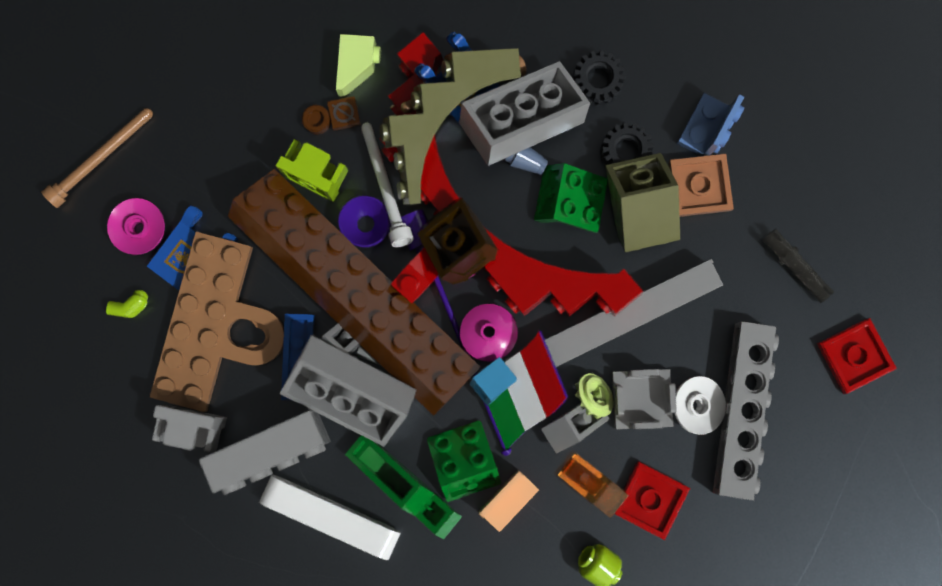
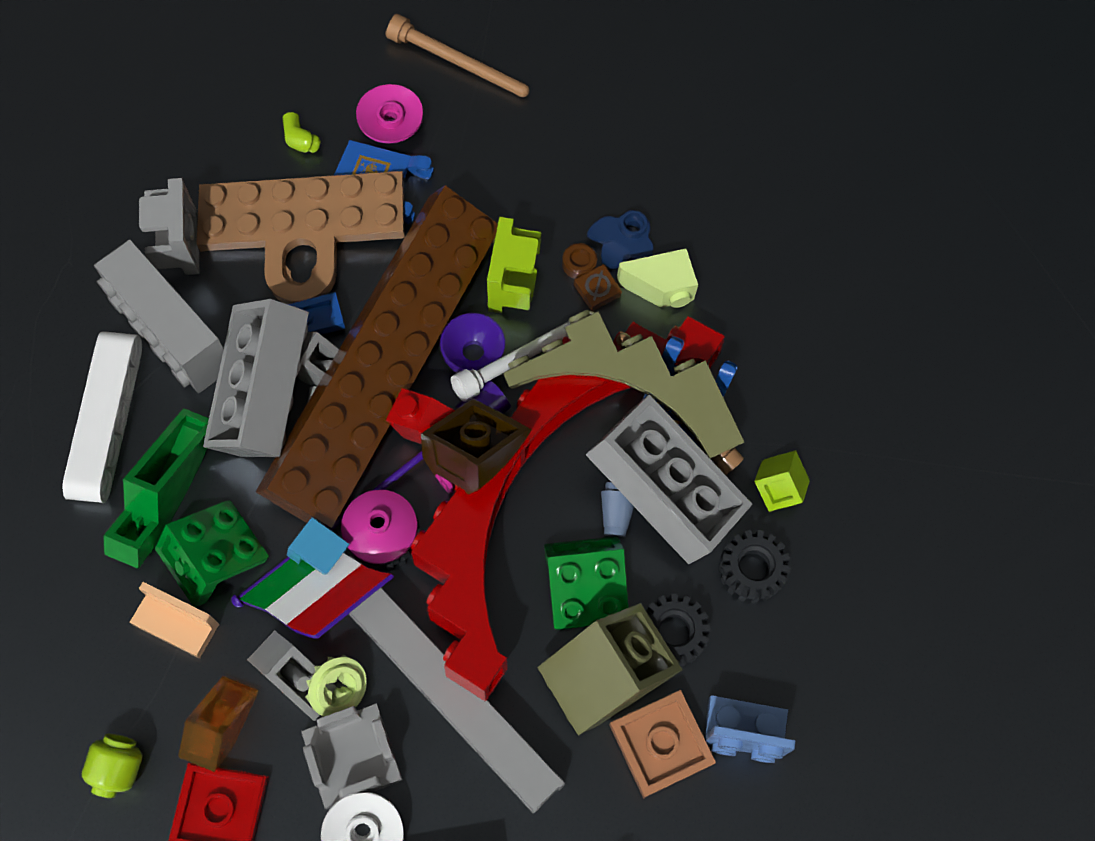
camera: 70 degrees right, 15 degrees down
none -> dark blue plate [587,210,653,269]
none -> lime panel [754,450,810,512]

